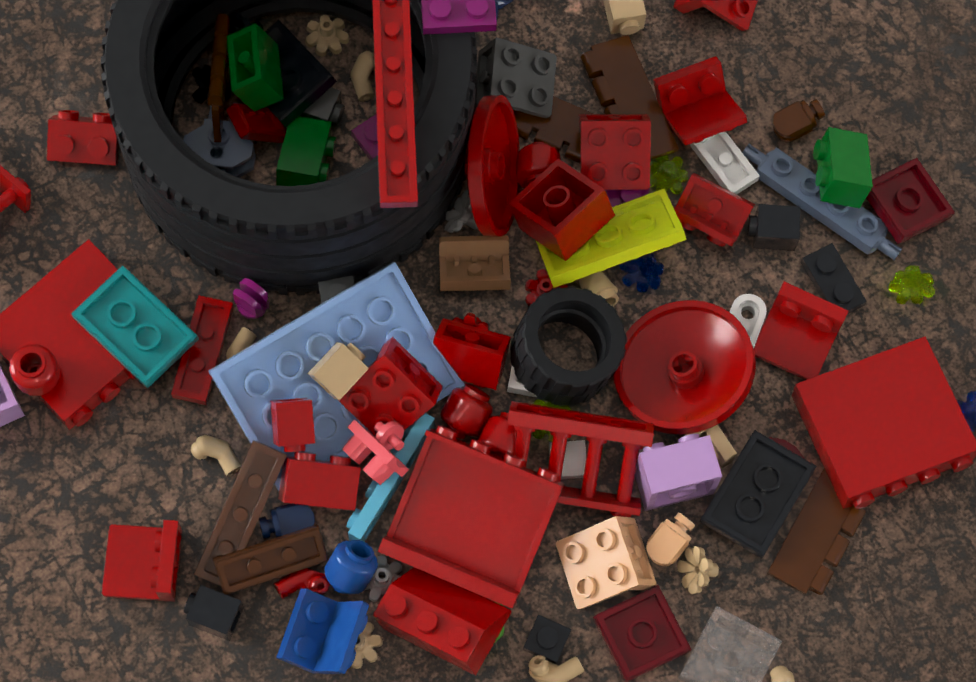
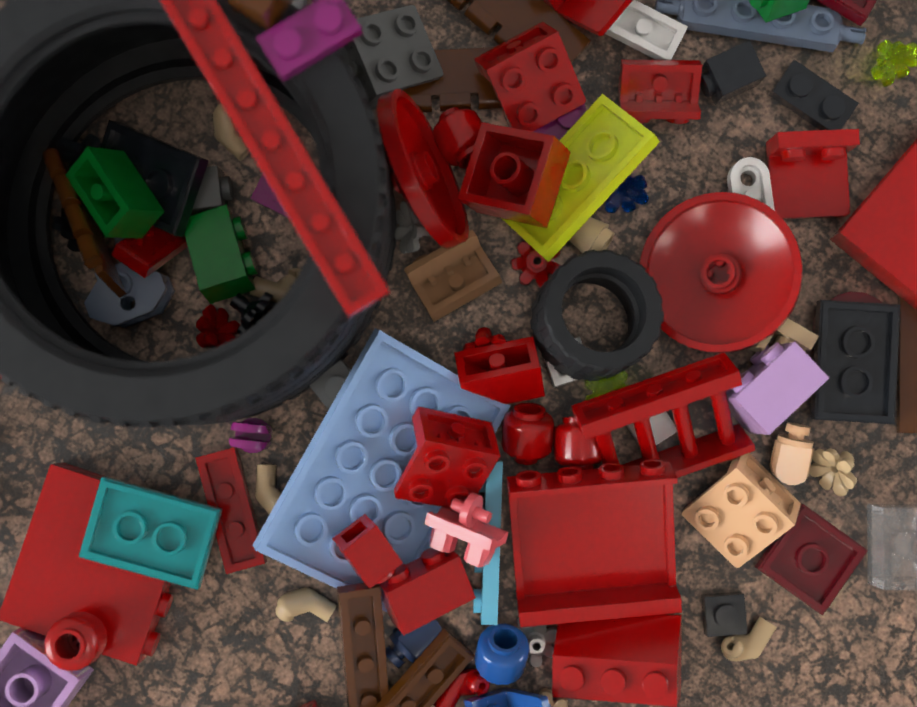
camera: 30 degrees left, 15 degrees up
tan plant [305,15,350,57] -> none
tan brick [307,342,369,400] -> none
clear neon green plant [650,155,689,194] -> none

